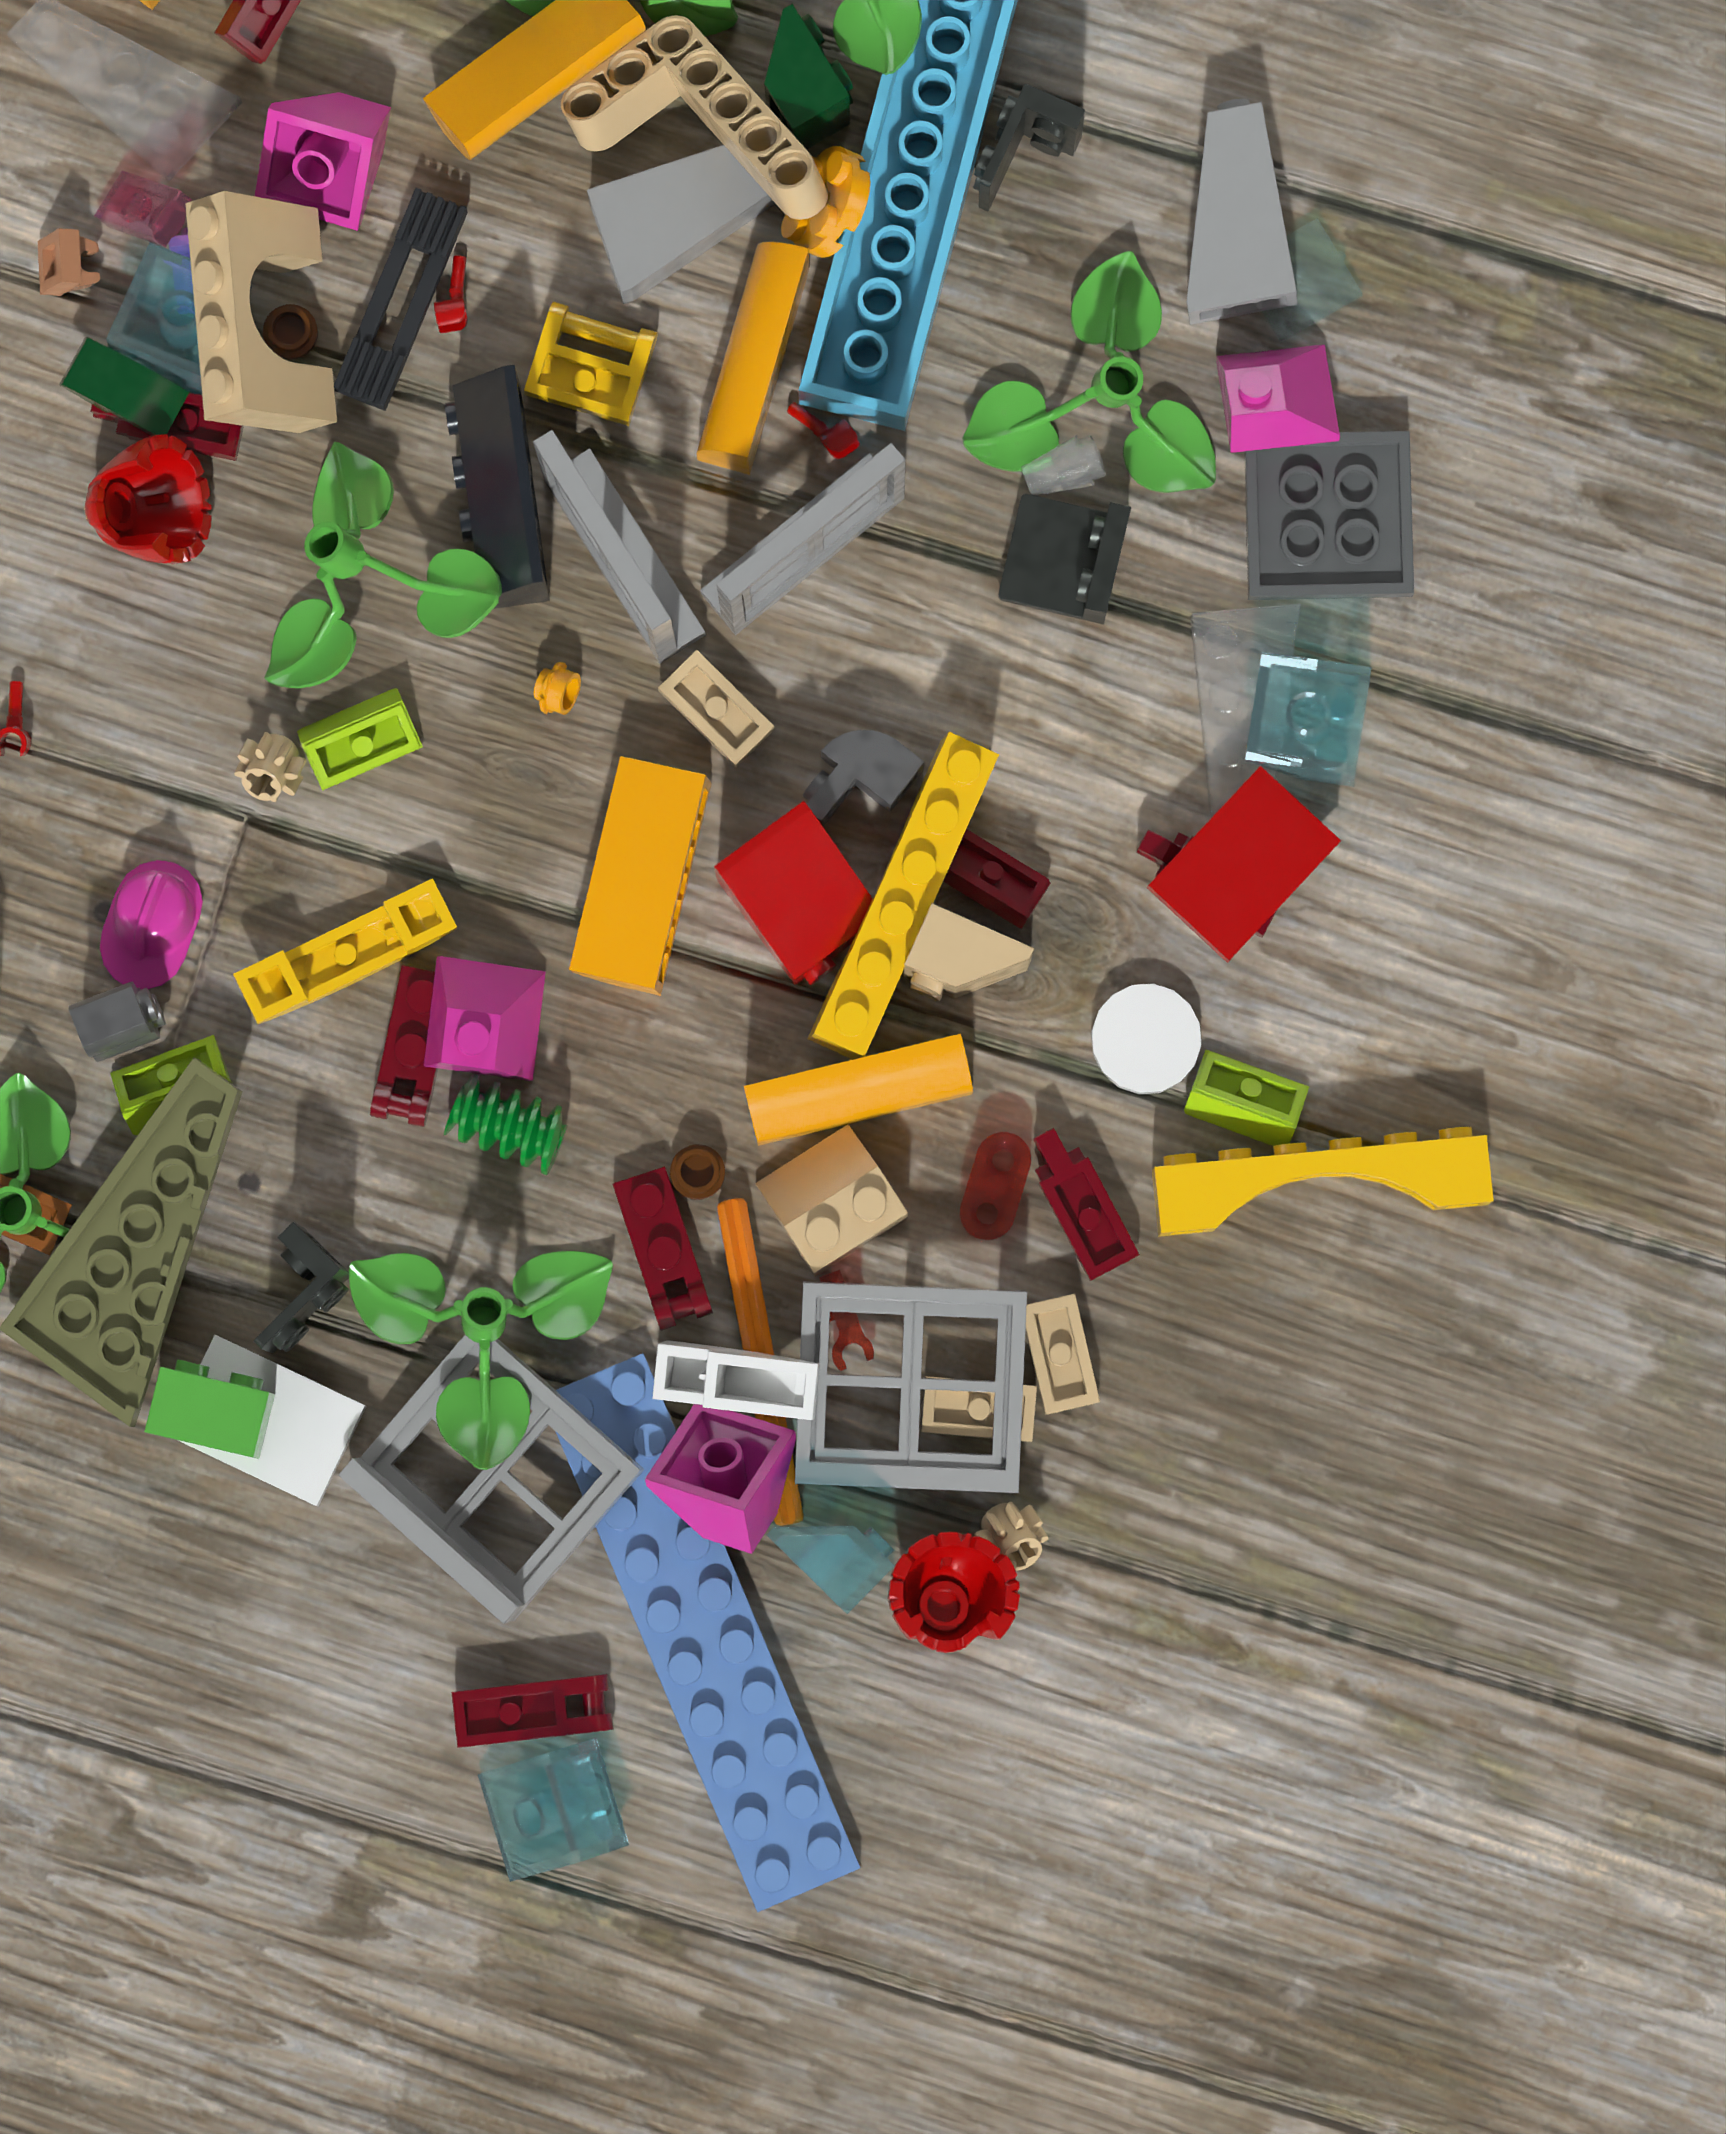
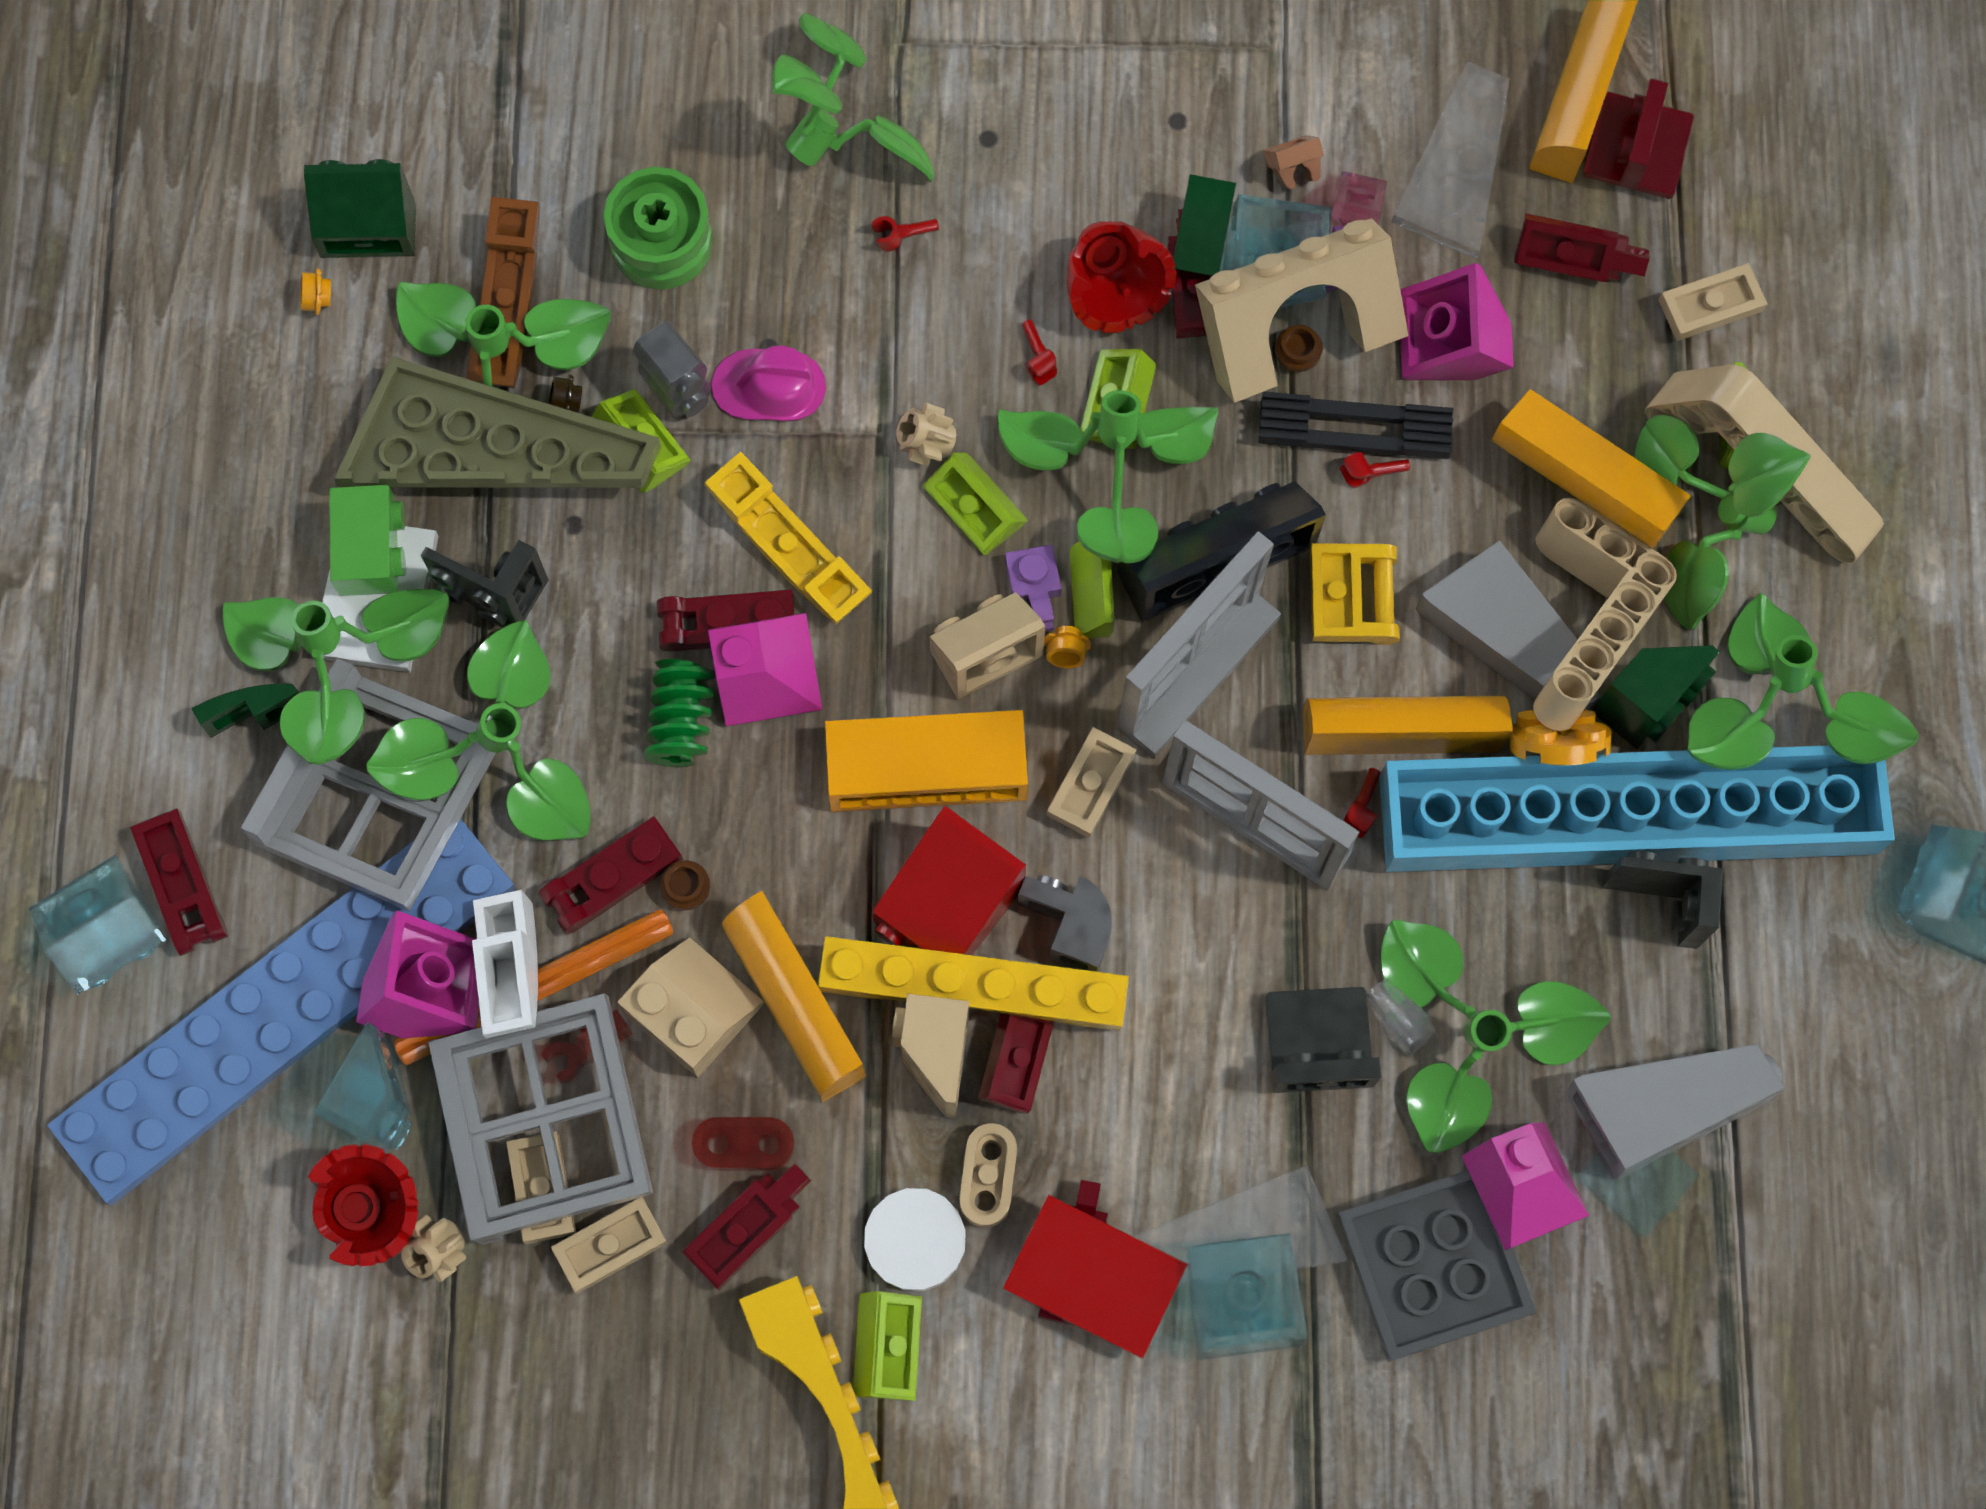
camera: 70 degrees right, 10 degrees down
none -> dark green slope [191,684,299,738]
none -> bright green plant [223,589,450,765]
none -> dark brown plate [549,374,582,413]
none -> tan slope [930,592,1046,700]
none -> tan plate [960,1123,1017,1228]
none -> medium lavender plate [1005,545,1062,631]
none -> red hand [1022,319,1057,386]
none -> lime slope [1070,541,1115,638]
none -> lime slope [1080,349,1156,449]

